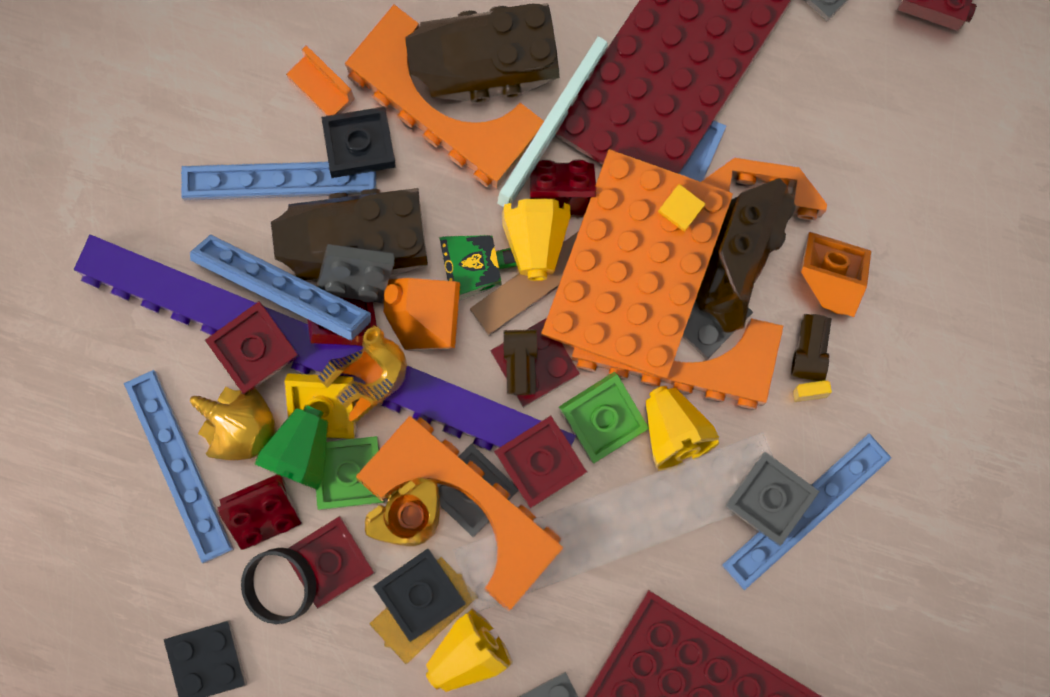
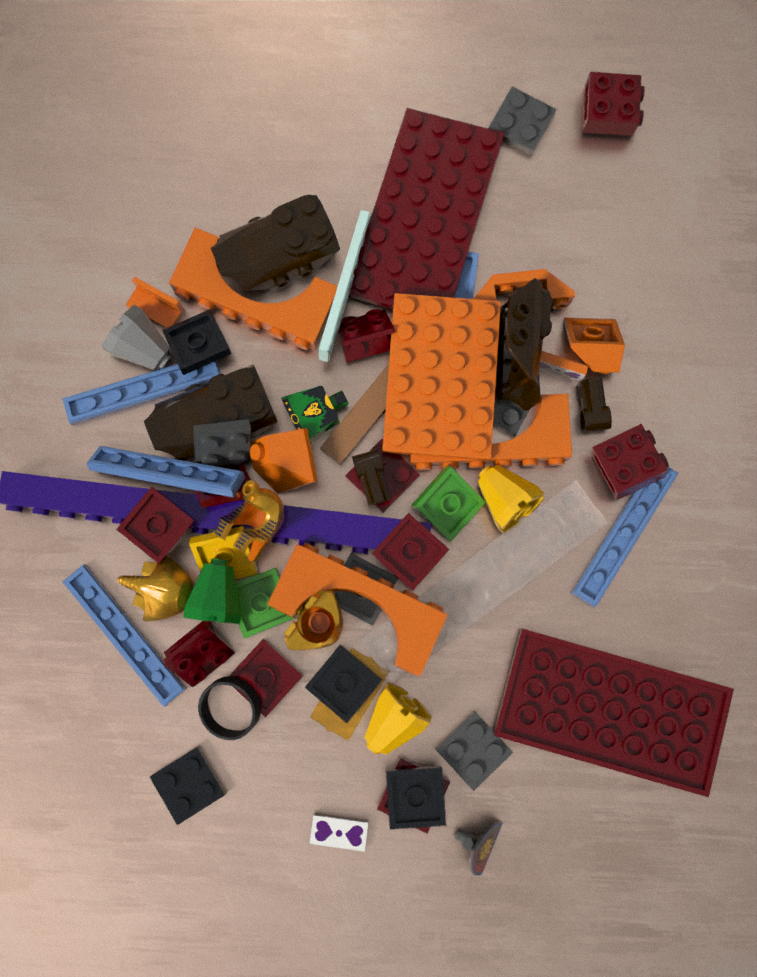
camera: 20 degrees left, 0 degrees up
yellow cone [502,199,570,281] -> none
yellow tile [658,184,705,232] -> none
dark grey plate [725,452,820,546] -> none
yellow tile [793,380,832,402] -> none
none -> light grey cone [102,304,172,370]
none -> tile [539,351,589,381]
none -> dark red brick [592,424,669,500]

